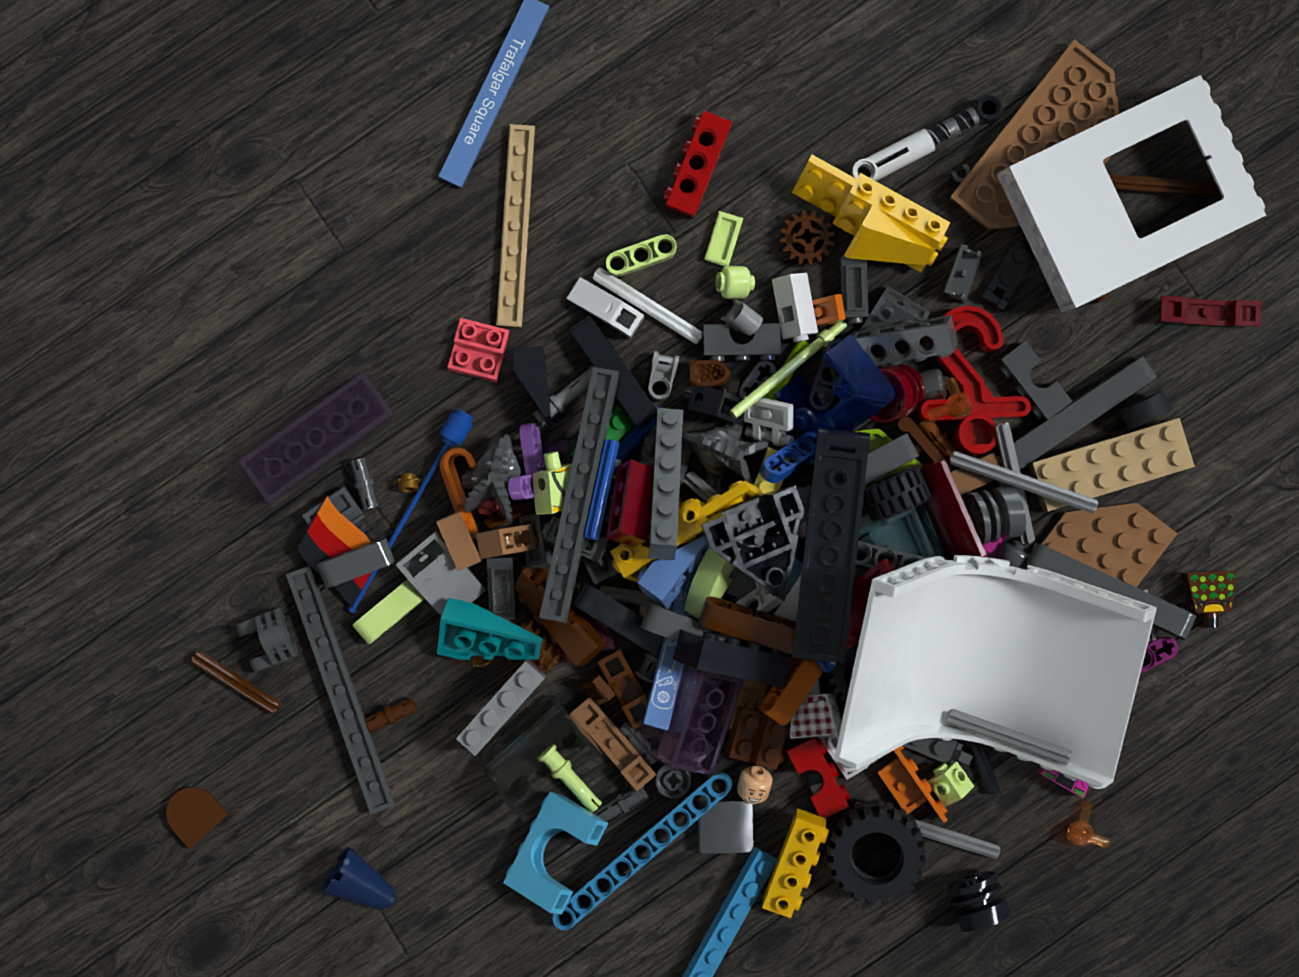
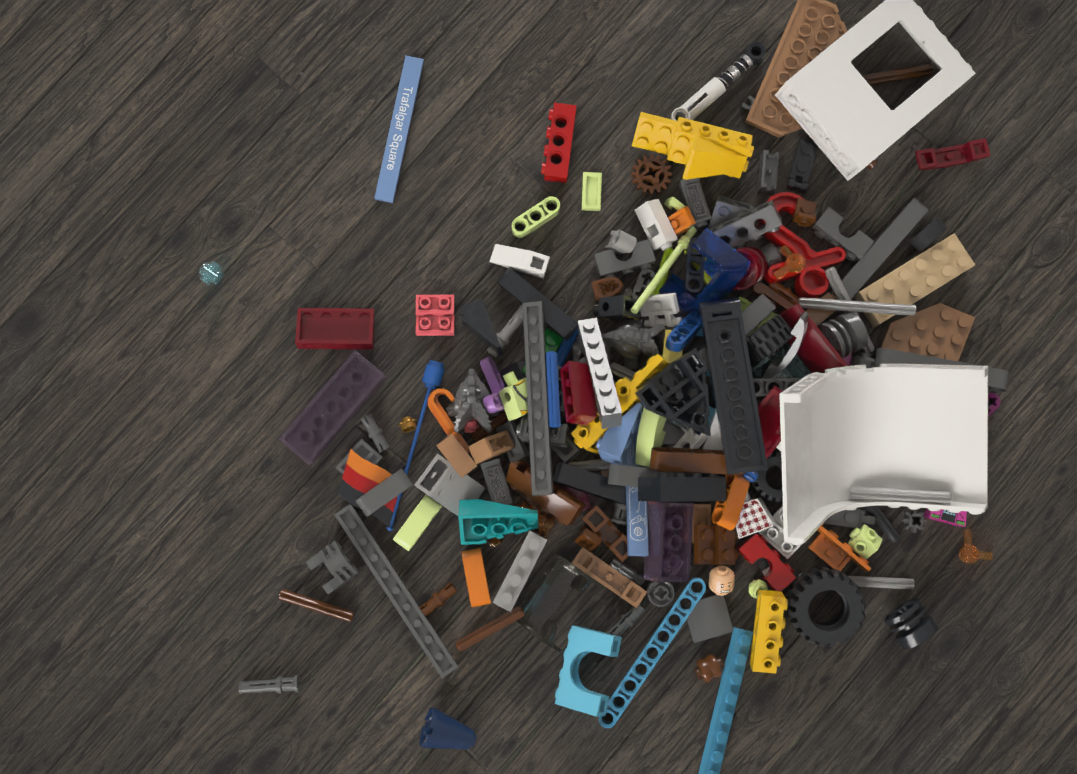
camera: 25 degrees left, 5 degrees down
reddish brown tile [166,787,229,849] -> none
tan tile [496,124,535,328] -> none
yellowish green pin [537,744,602,812] -> none
white axle [593,268,703,344] -> none
light grey piece [648,351,680,402] -> none
yellowish green head [716,266,755,299] -> none
reddish brown torso [1181,570,1236,628] -> none
none -> clear light blue gear [199,261,223,286]
none -> dark grey pin [239,675,301,694]
none -> dark red slope [295,308,375,350]
none -> reddish brown axle [455,606,525,652]
none -> orange beam [461,548,491,607]
none -> yellowish green tile [664,197,686,211]
none -> reddish brown piece [694,654,724,683]
none -> yellowish green plate [748,579,768,599]
none -> slope [762,312,808,379]
none -> reddish brown bracket [792,198,817,227]
none -> dark grey gear [900,509,927,533]

